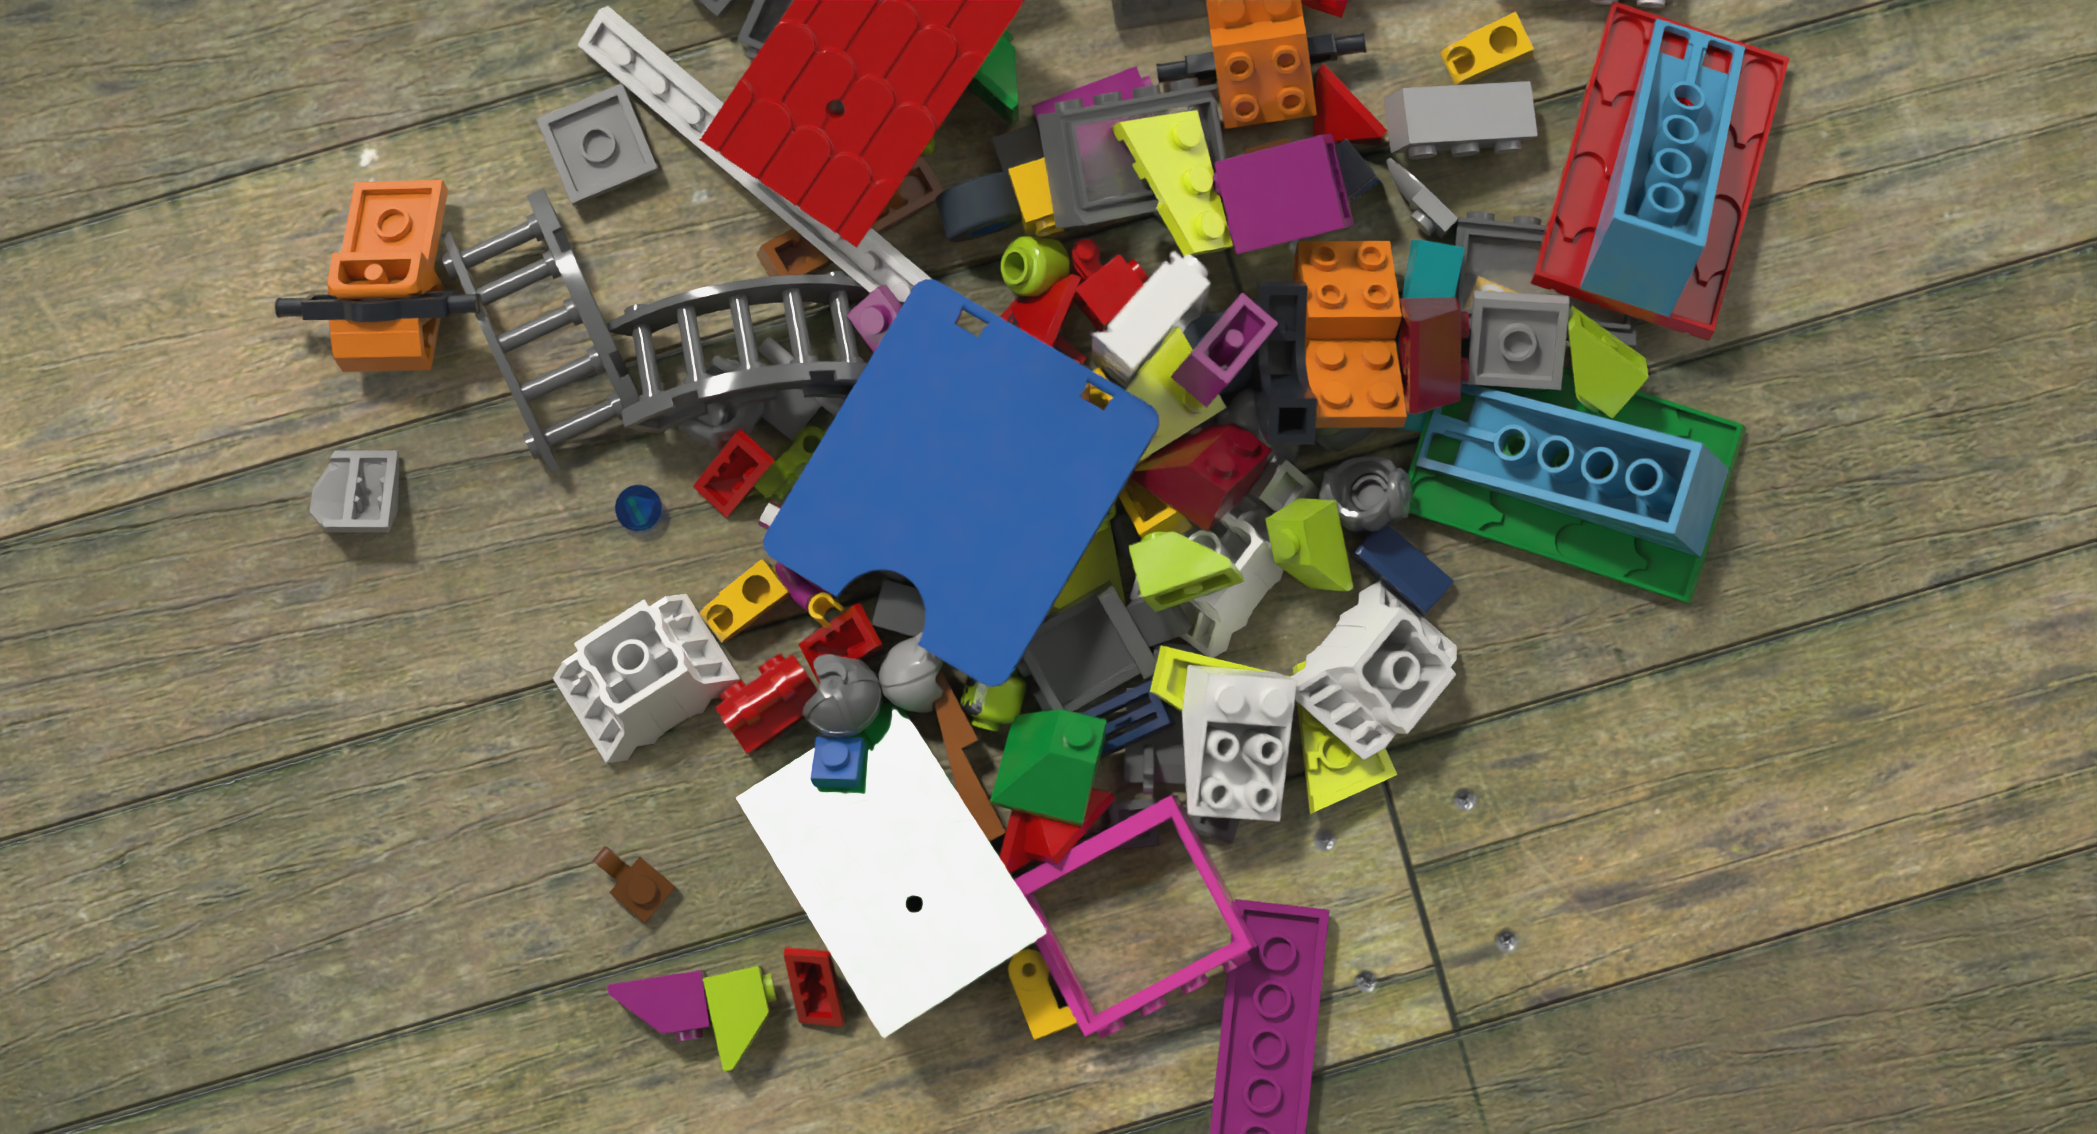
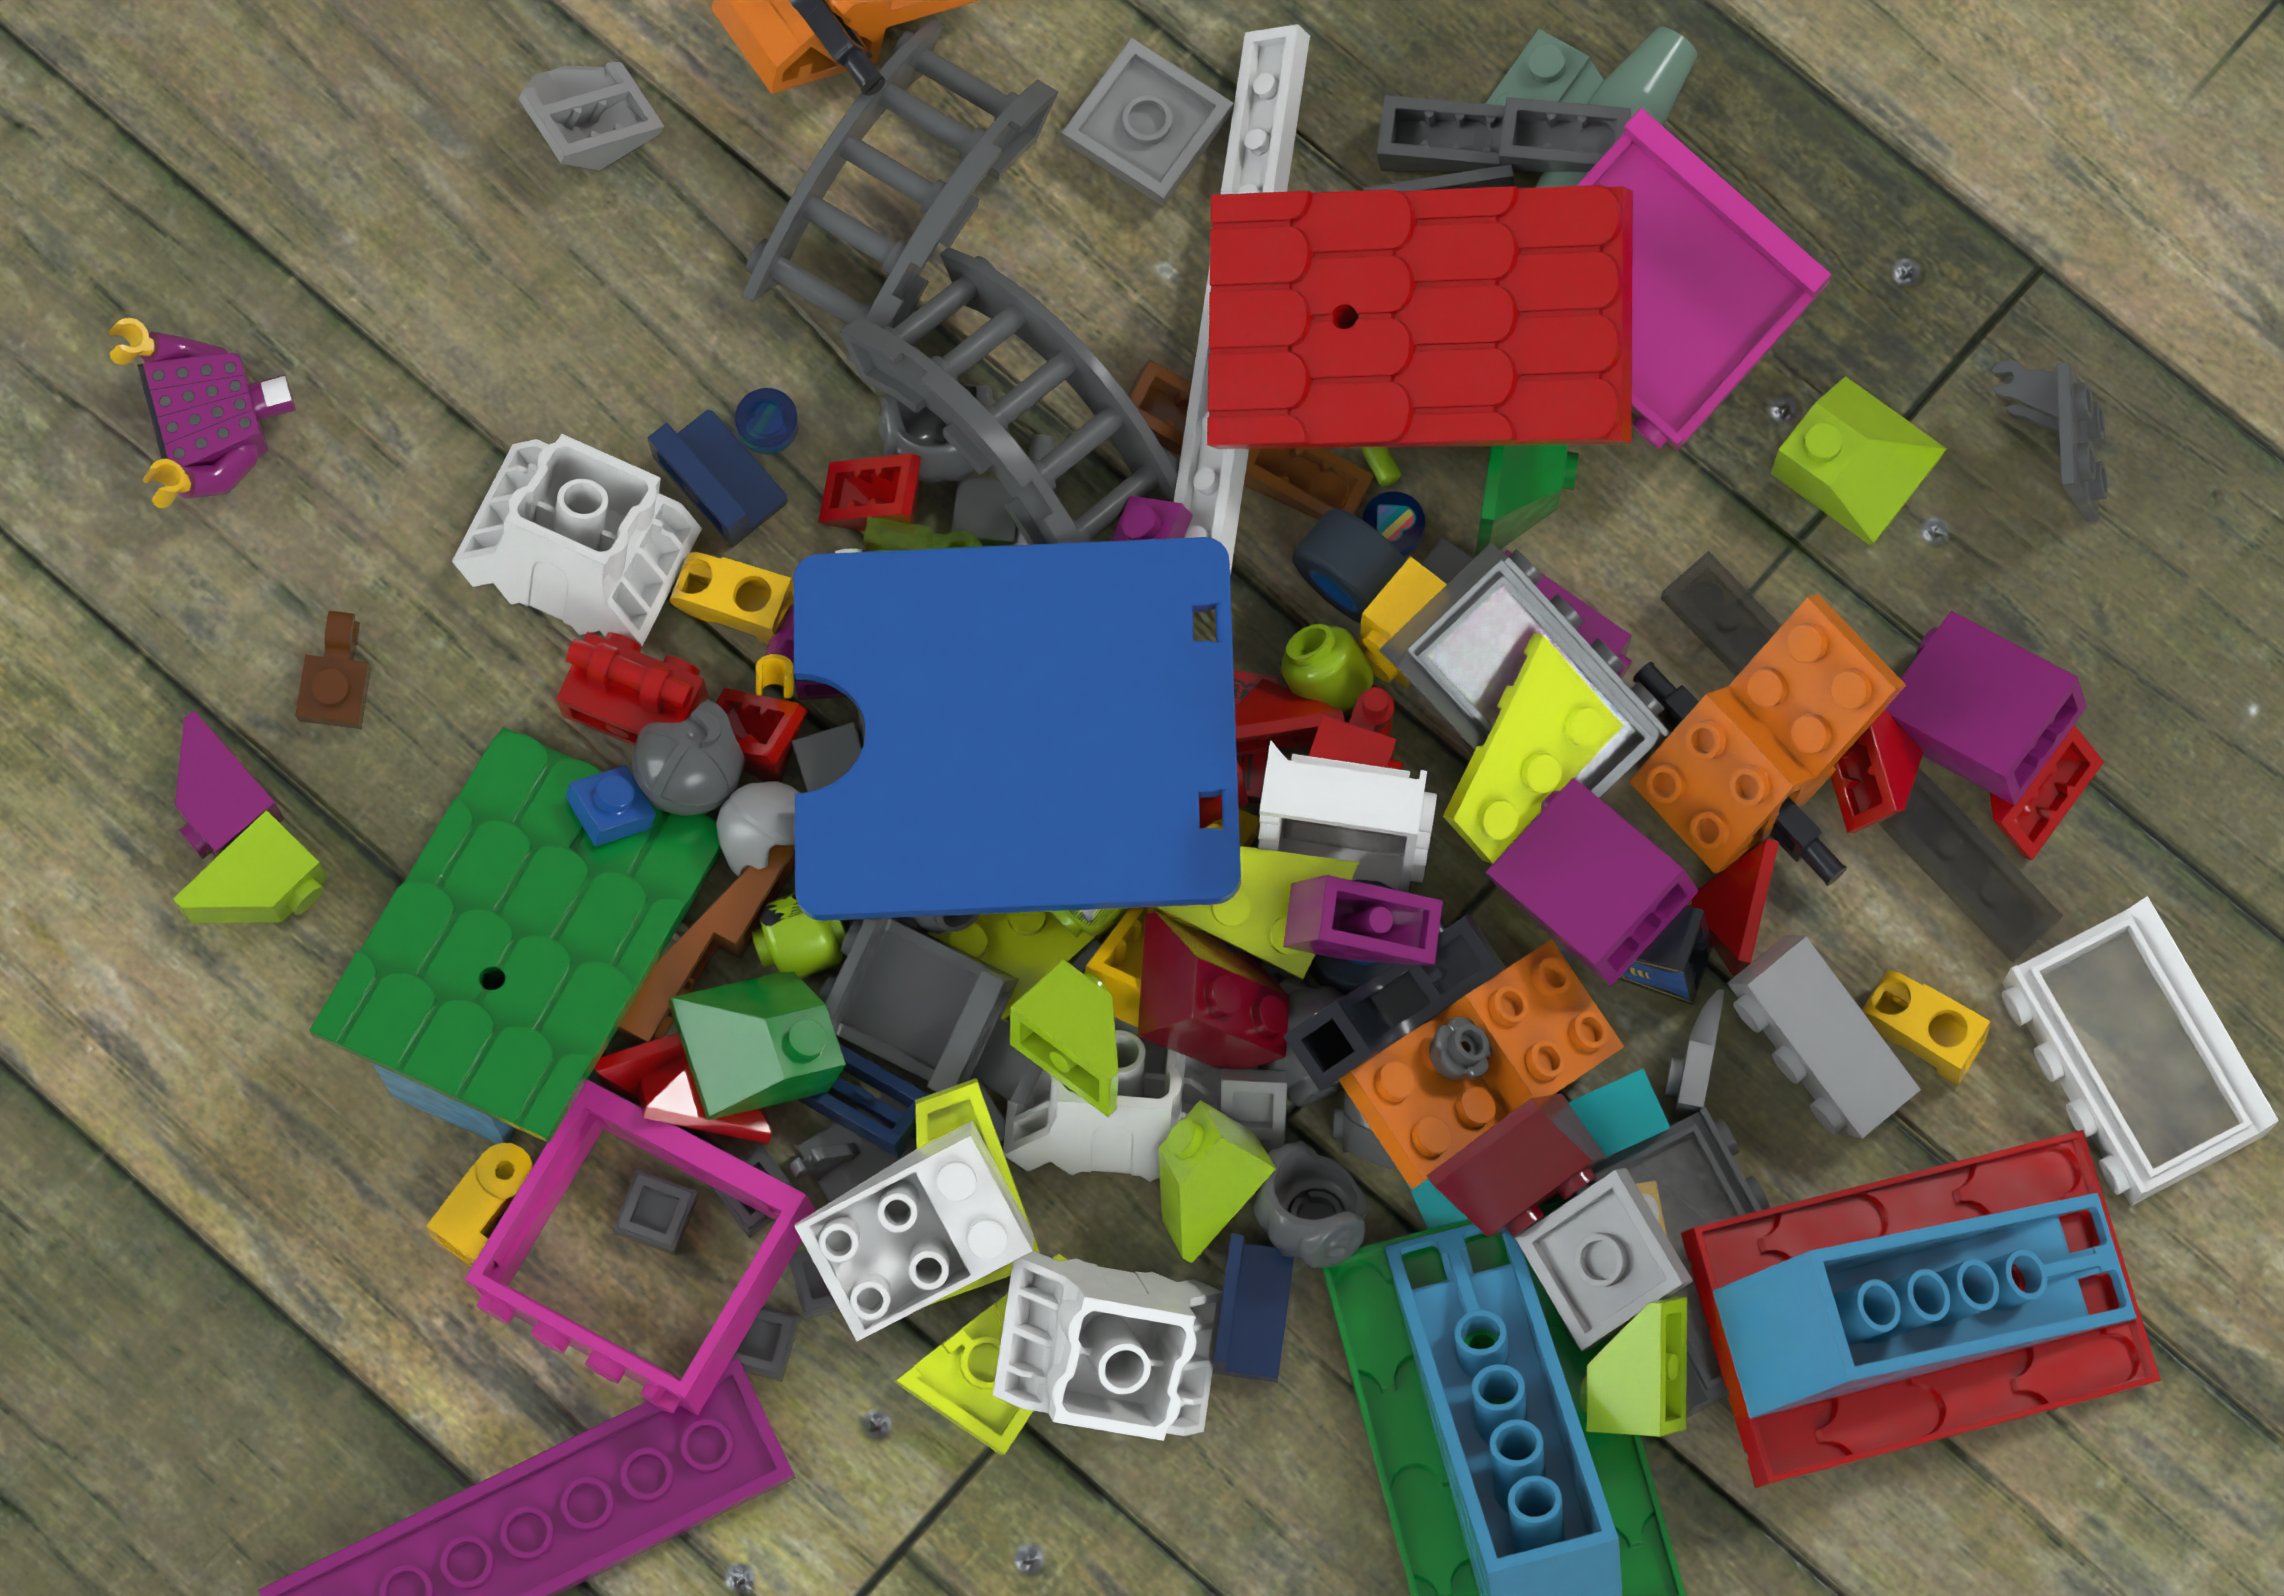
camera: 55 degrees right, 10 degrees down
red slope [783,947,846,1027] -> none
none -> magenta torso [108,318,296,508]
none -> dark grey tile [613,1170,699,1256]
none -> dark blue panel [647,410,788,548]
none -> dark grey tile [731,1306,800,1382]
none -> tile [1362,491,1425,556]
none -> dark grey plate [1429,1017,1492,1081]

